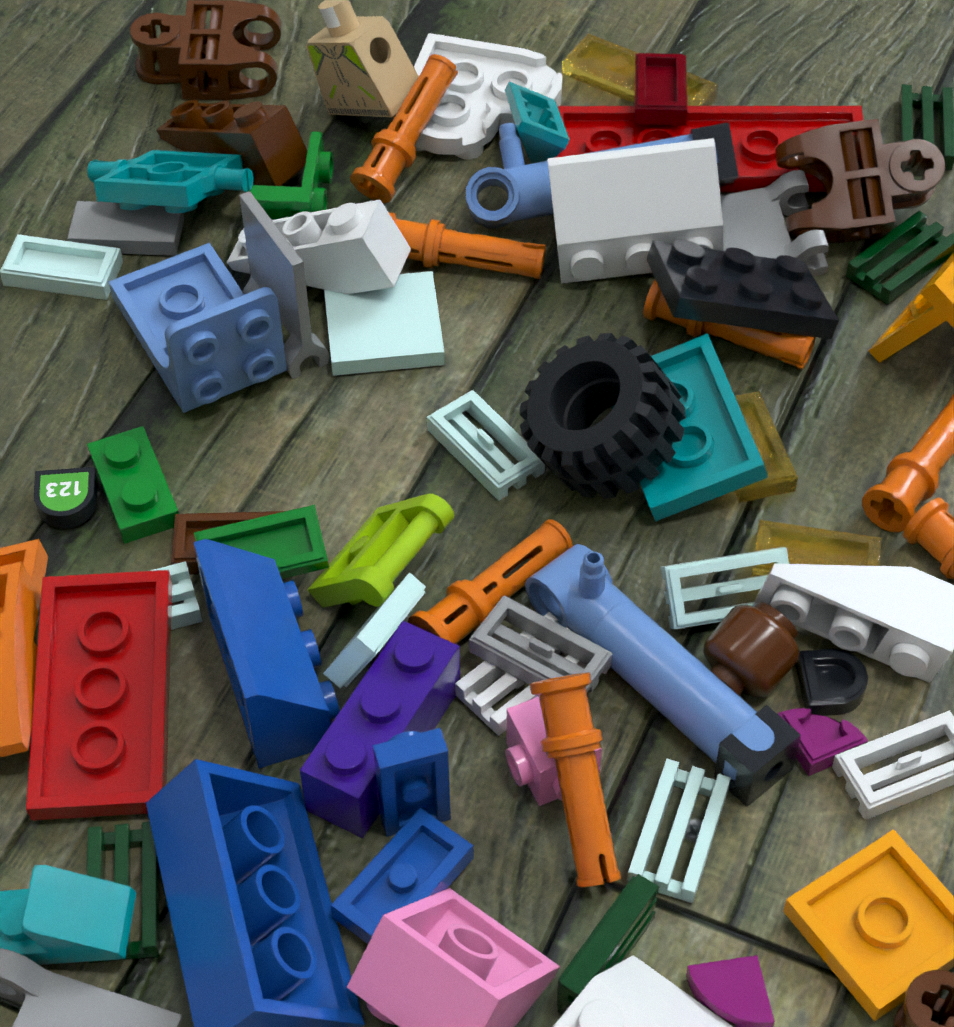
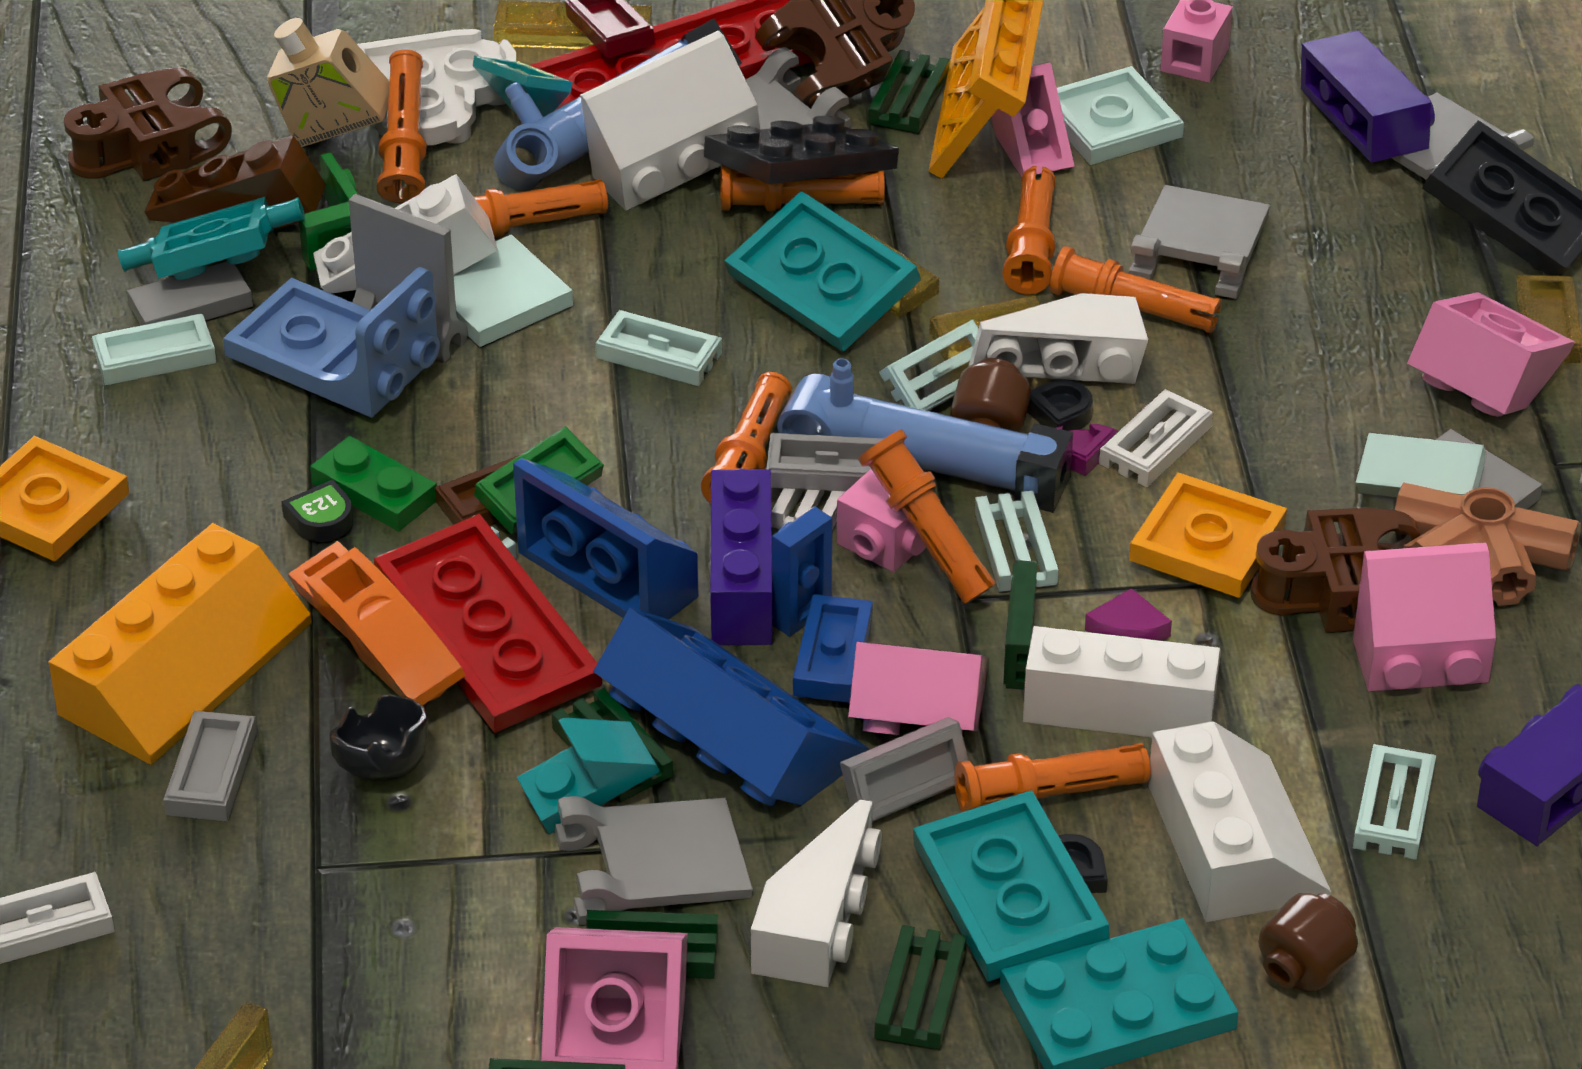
camera: 30 degrees left, 10 degrees down
lime plate [307,494,455,608] -> none
light aqua tile [323,572,426,689] -> none
black tyre [519,333,686,499] -> none

